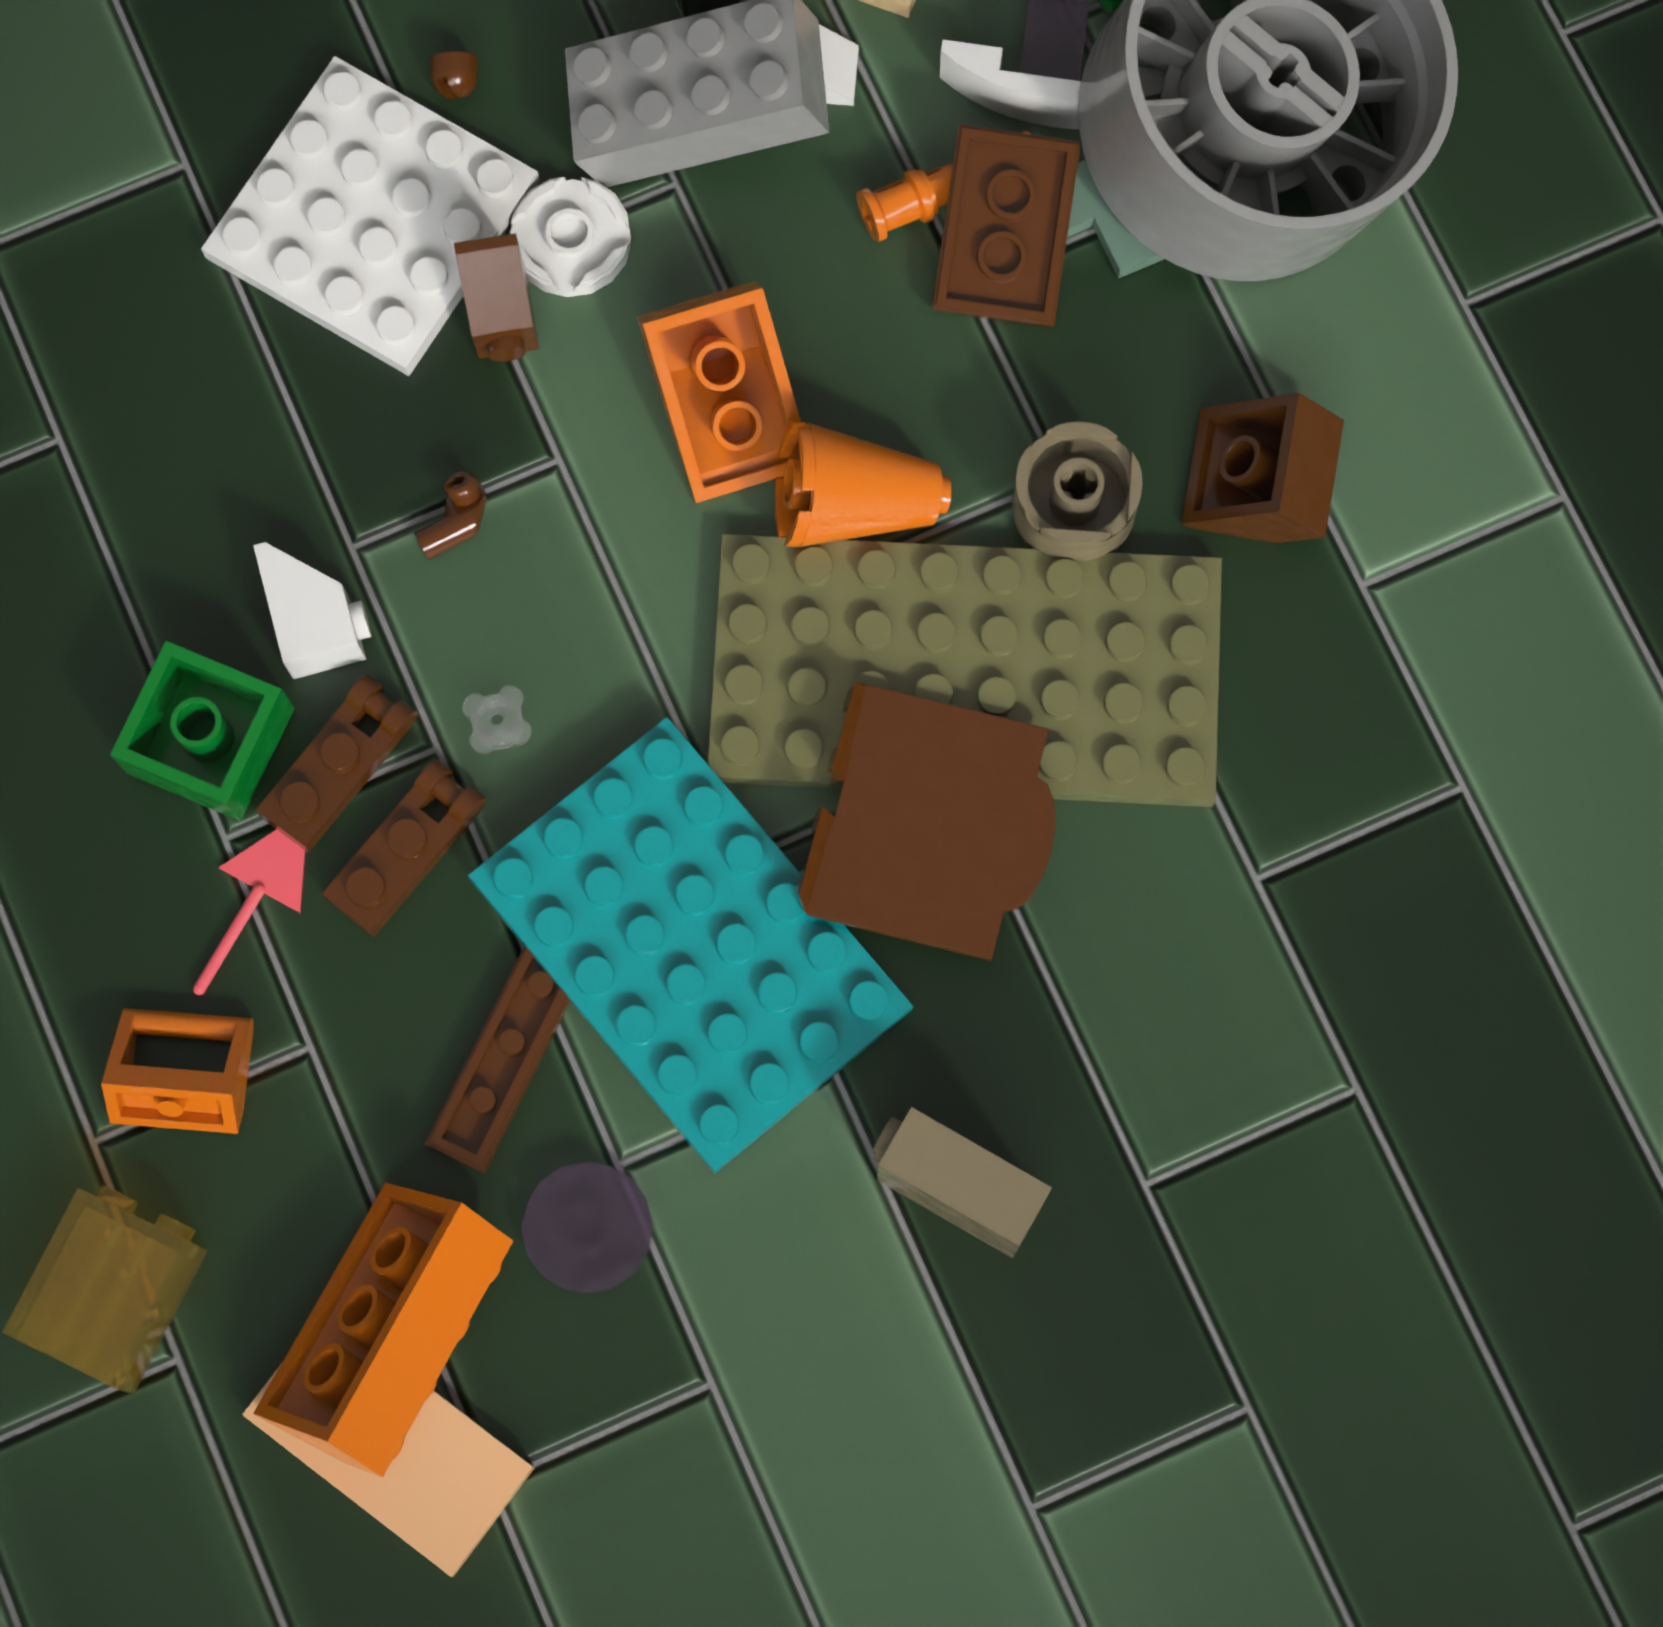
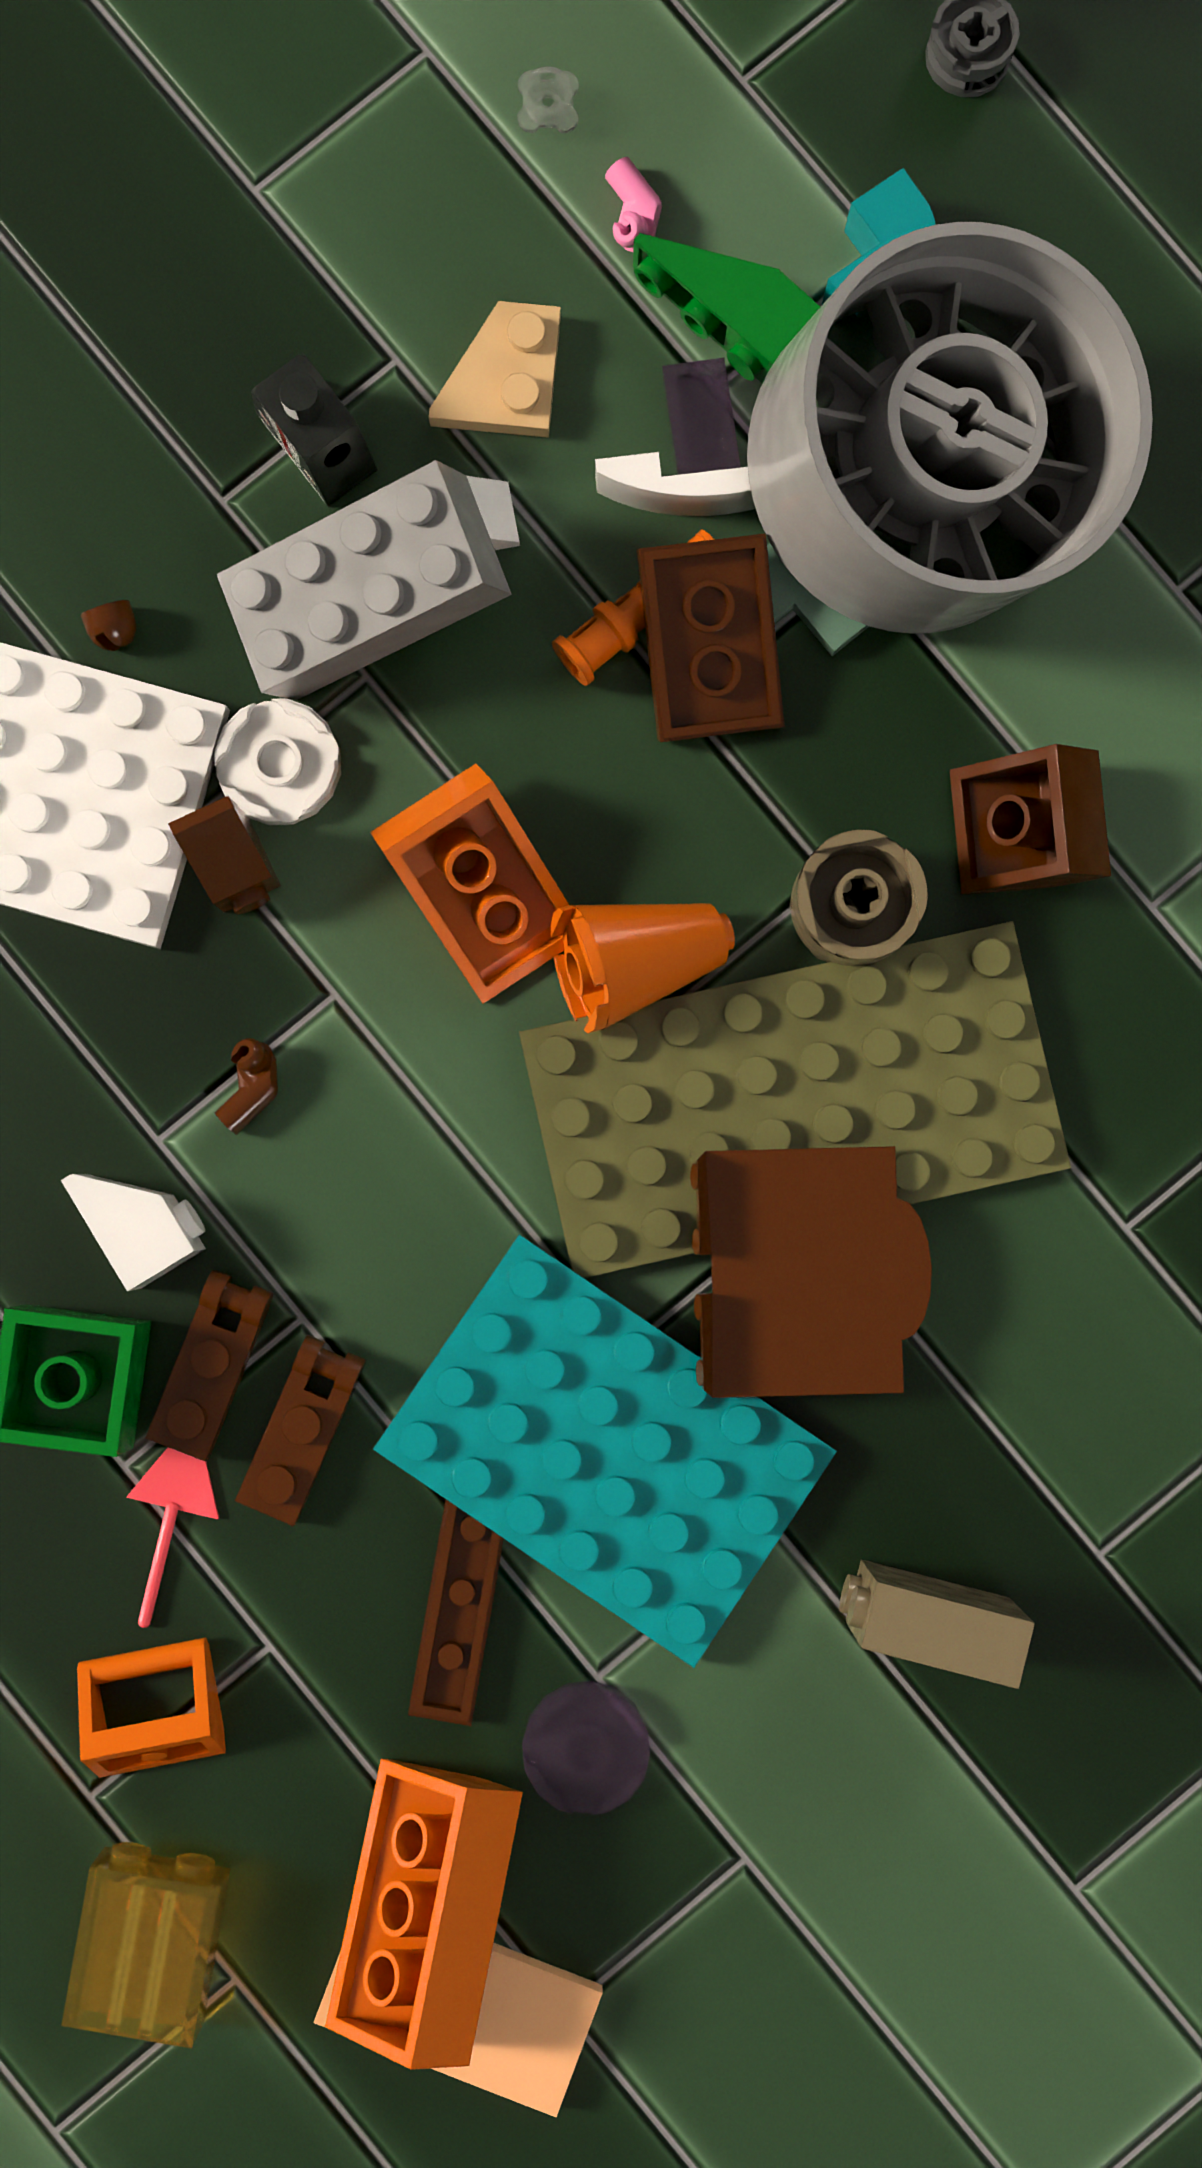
camera: 20 degrees left, 10 degrees up
clear plate [462,685,532,754] -> none

